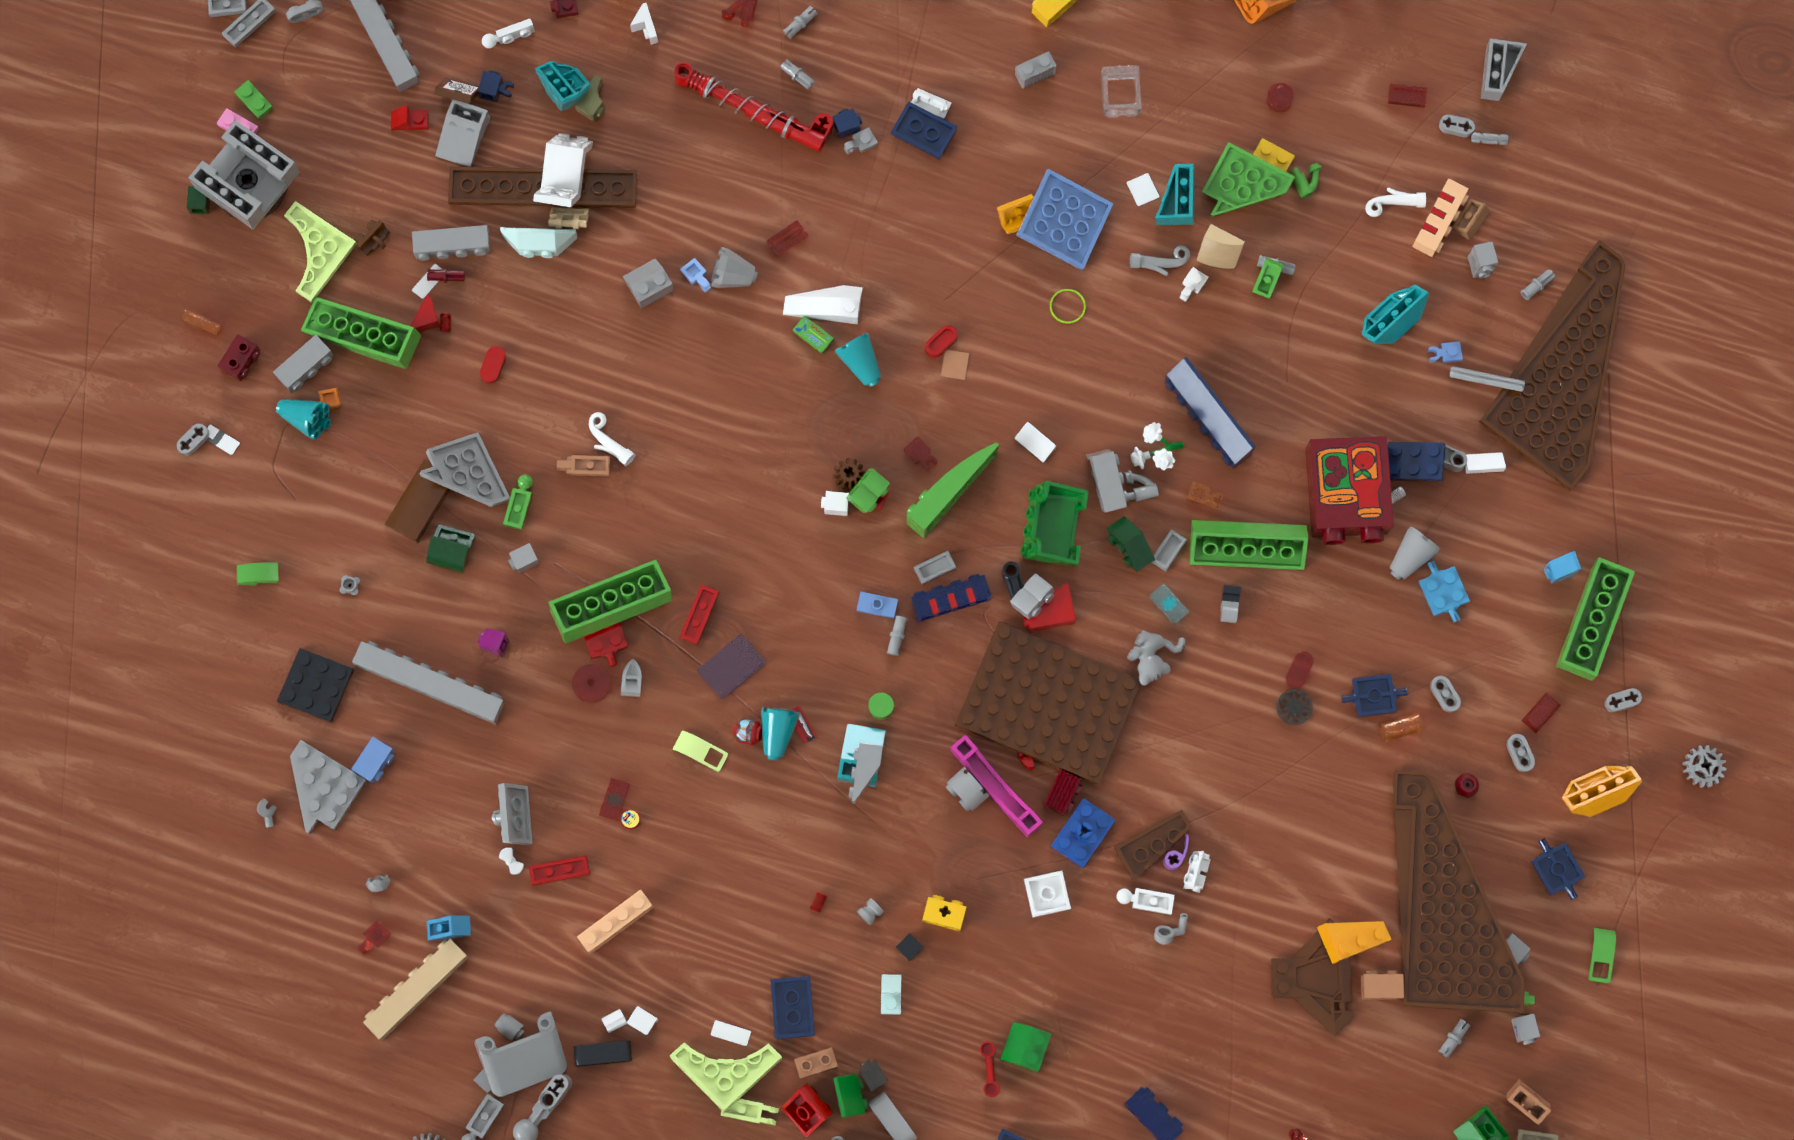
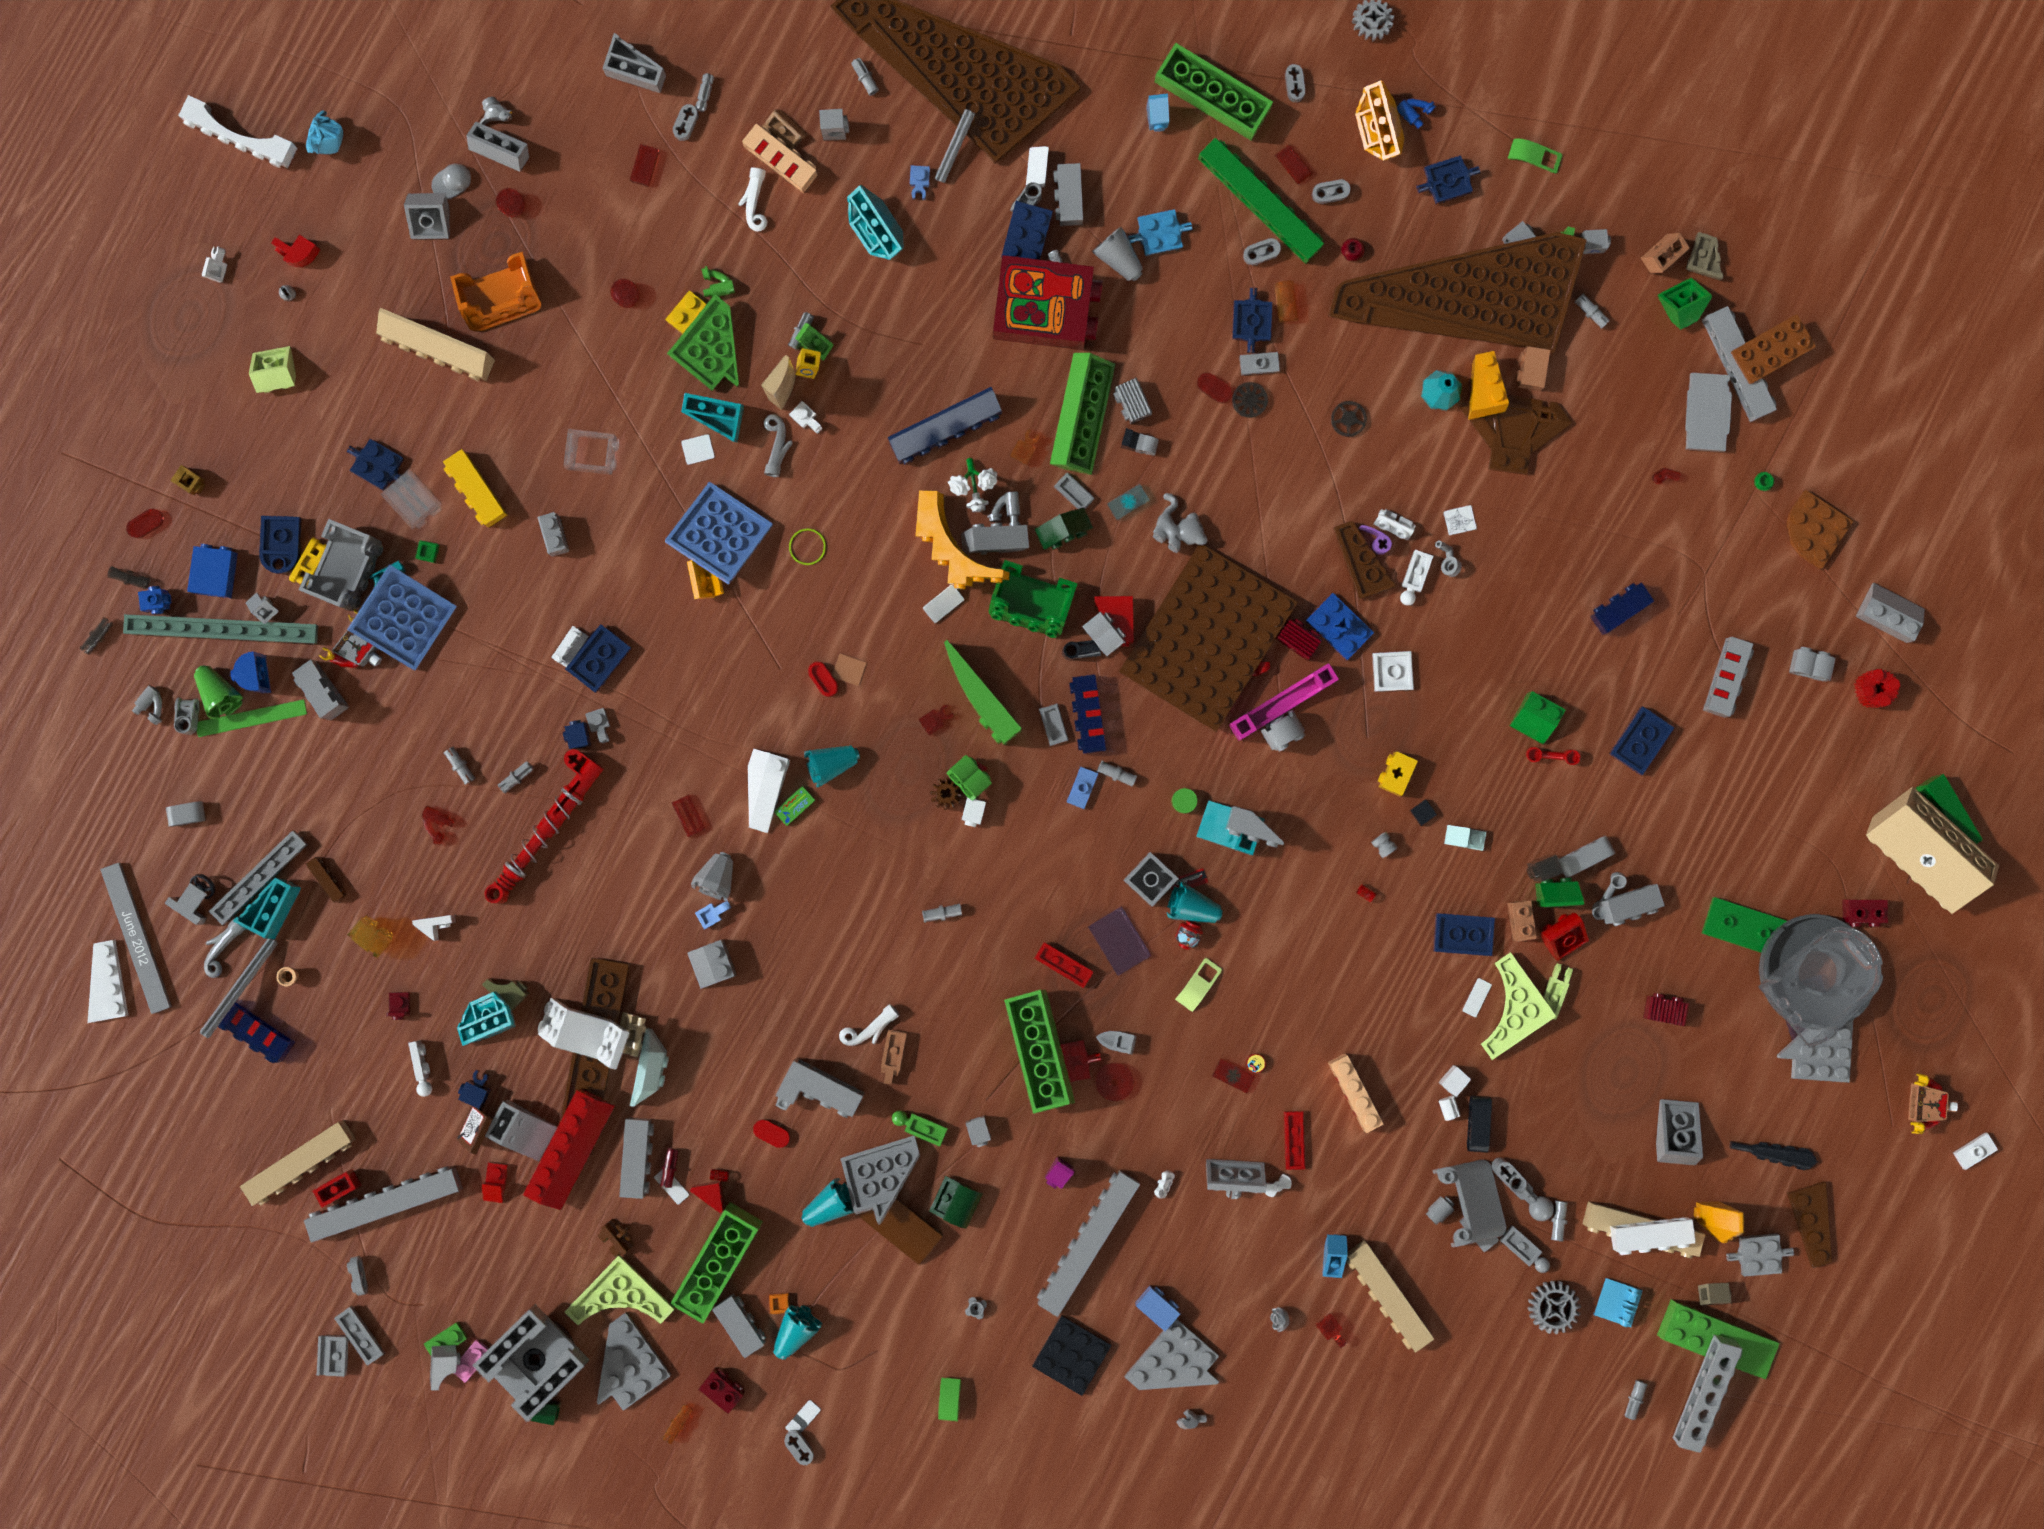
camera: 85 degrees left, 10 degrees up
none -> light grey arch [430,1345,460,1391]
none -> red slope [523,1088,615,1210]
none -> light grey wing [597,1312,672,1411]
none -> light grey hinge [775,1058,865,1118]
none -> yellow brick [795,348,821,379]
none -> teal cone [801,1178,854,1227]
none -> light orange arch [916,491,1010,589]
none -> light grey pin [922,903,962,923]
none -> light grey brick [1054,163,1083,226]
none -> light grey brick [1113,378,1152,424]
none -> light grey brick [1123,852,1179,907]
none -> white piece [1154,1170,1175,1199]
none -> green brick [1198,138,1324,264]
none -> light grey plate [1239,352,1280,375]
none -> clear smoke wheel [1331,401,1367,437]
none -> blue plant [1397,99,1436,129]
none -> teal cone [1421,370,1462,411]
none -> white sticker [1444,505,1477,535]

